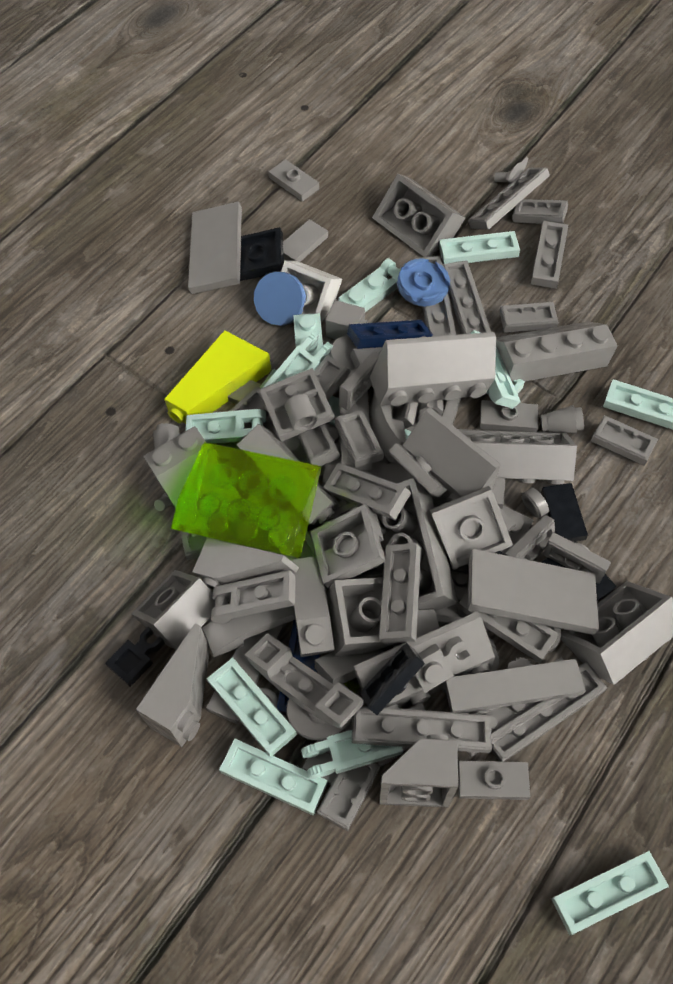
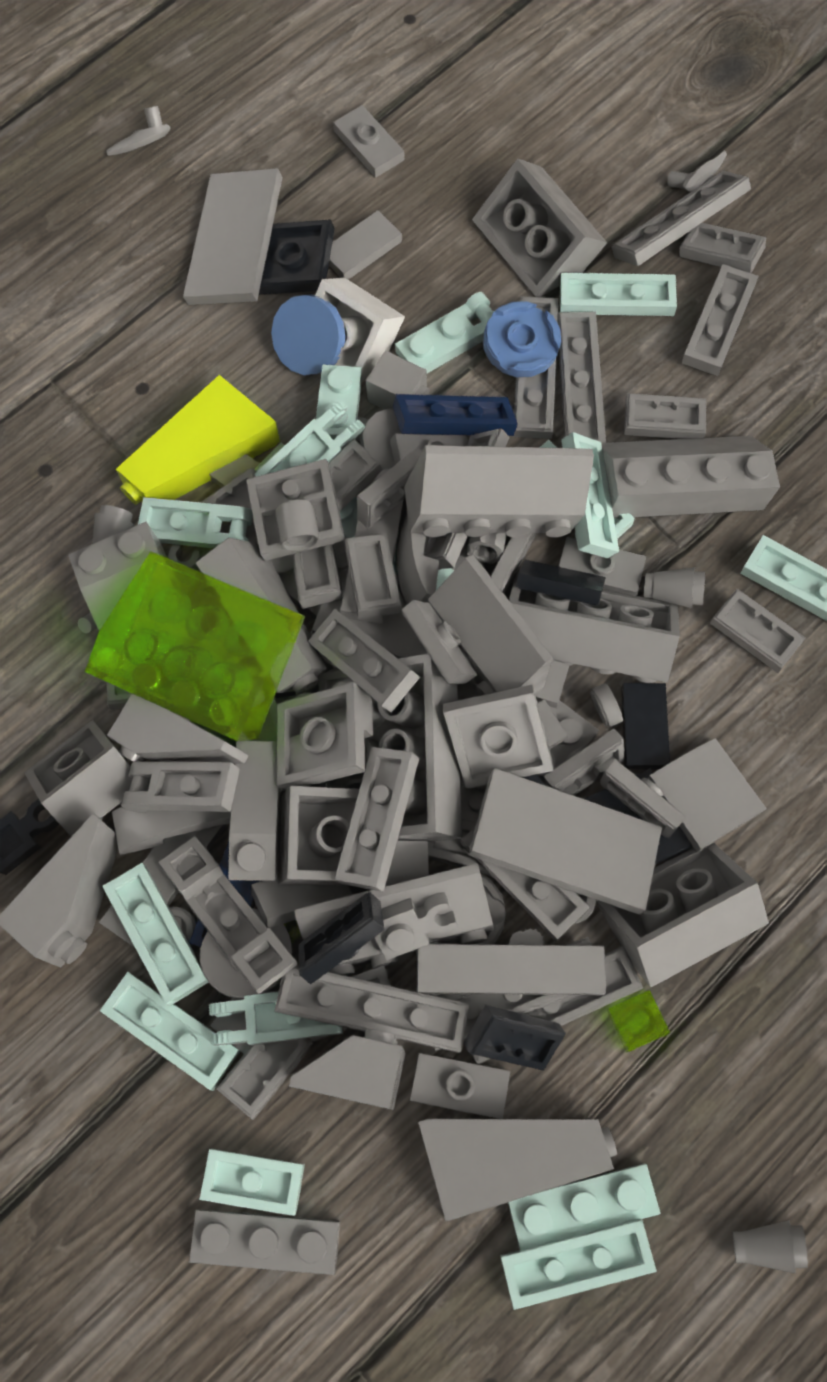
camera: 10 degrees right, 10 degrees up
none -> light grey bar [106,106,171,156]
none -> light grey plate [189,1209,340,1275]
none -> light aqua plate [199,1149,305,1216]
none -> light grey slope [418,1119,617,1222]
none -> black plate [463,1005,566,1071]
none -> light aqua plate [508,1163,661,1251]
none -> black tile [516,559,606,606]
none -> clear neon green tile [607,990,670,1053]
none -> light grey slope [648,738,767,852]

